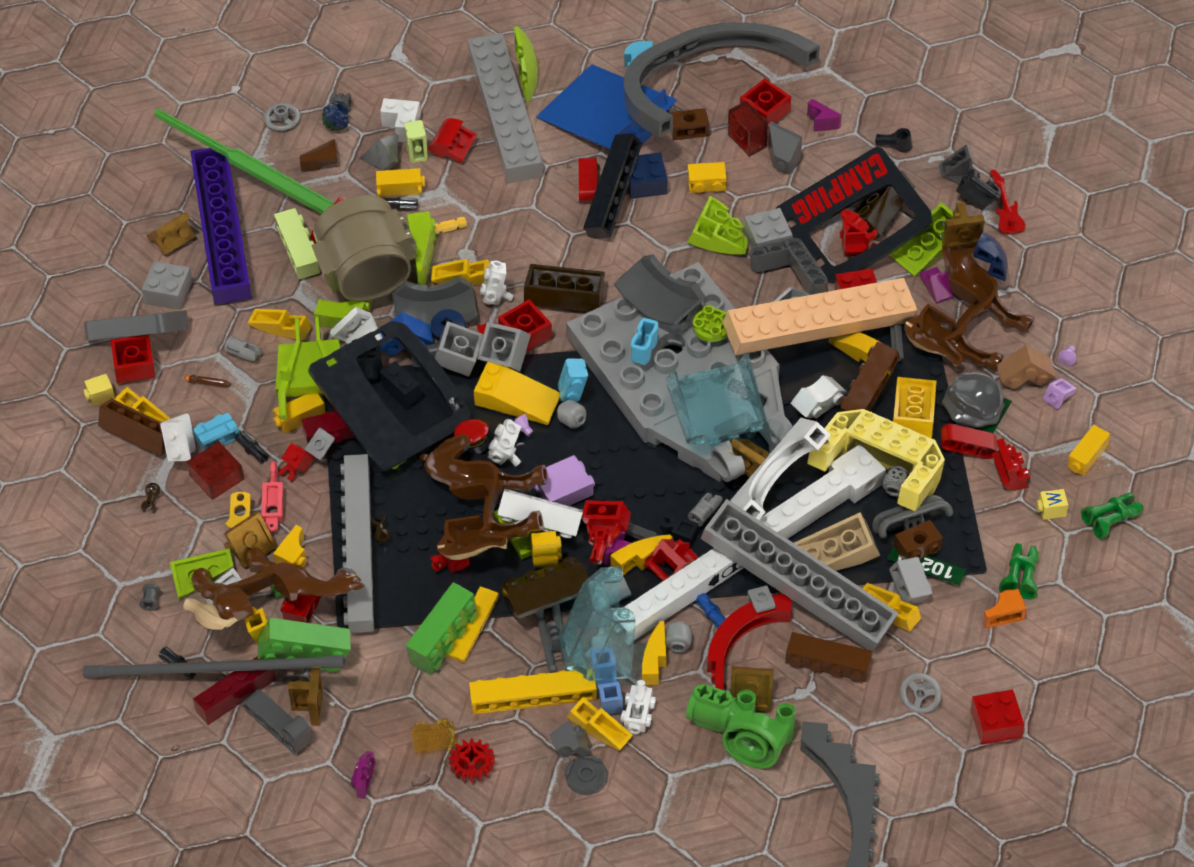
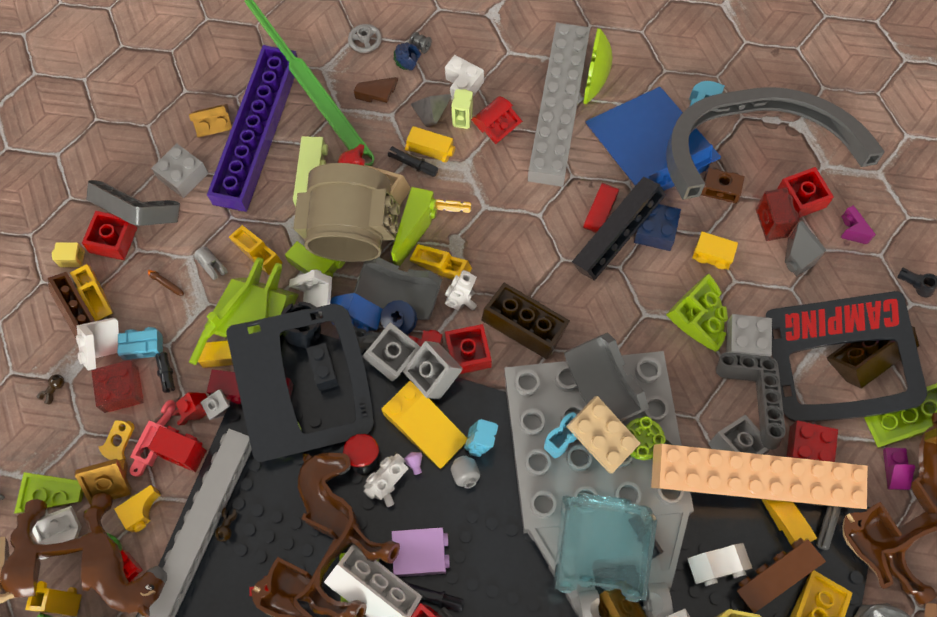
camera: 25 degrees right, 15 degrees up
red piece [839,209,877,257] -> none
none -> red brick [148,426,207,473]
none -> tan plate [566,396,641,474]

